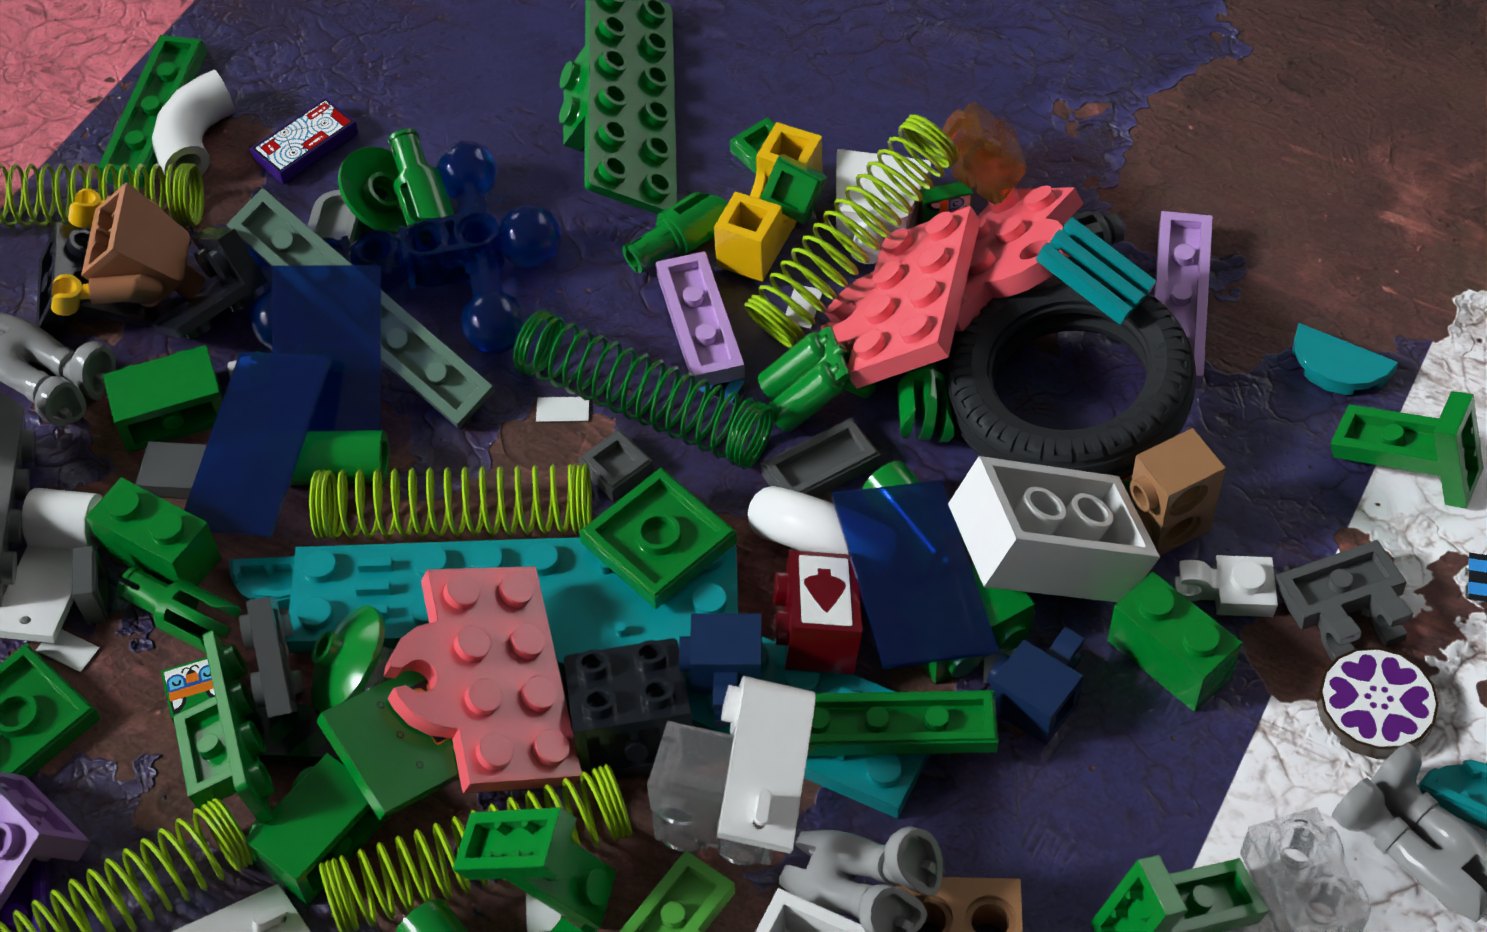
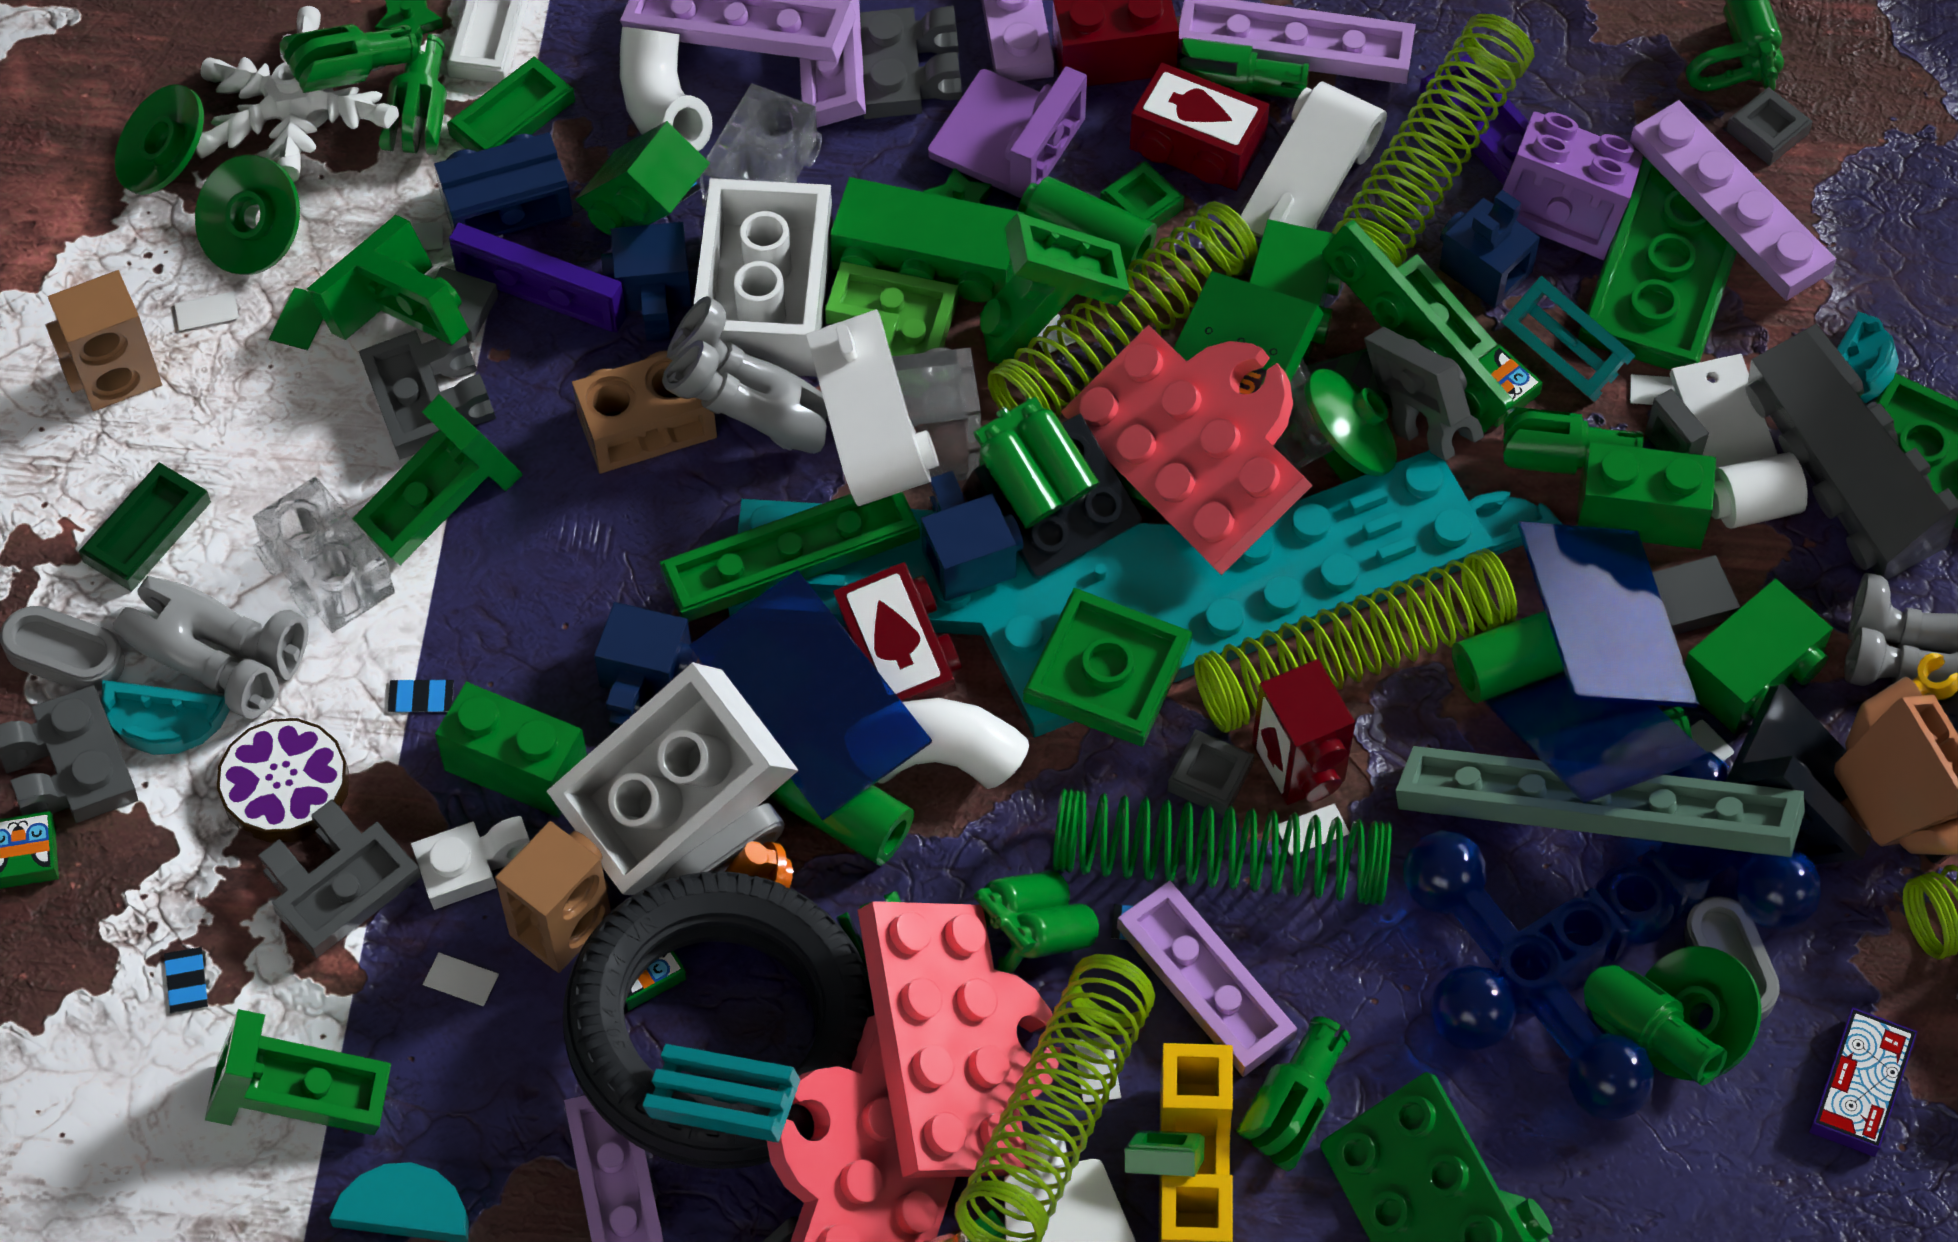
camera: 155 degrees right, 5 degrees up
dark grey tile [760,417,881,498] -> none
none -> sticker [388,680,454,712]
none -> white sticker [423,952,499,1006]
none -> green piece [973,396,1100,529]
none -> dark red brick [1252,658,1356,805]
none -> dark blue brick [1439,190,1540,308]
none -> teal tile [1501,276,1635,402]

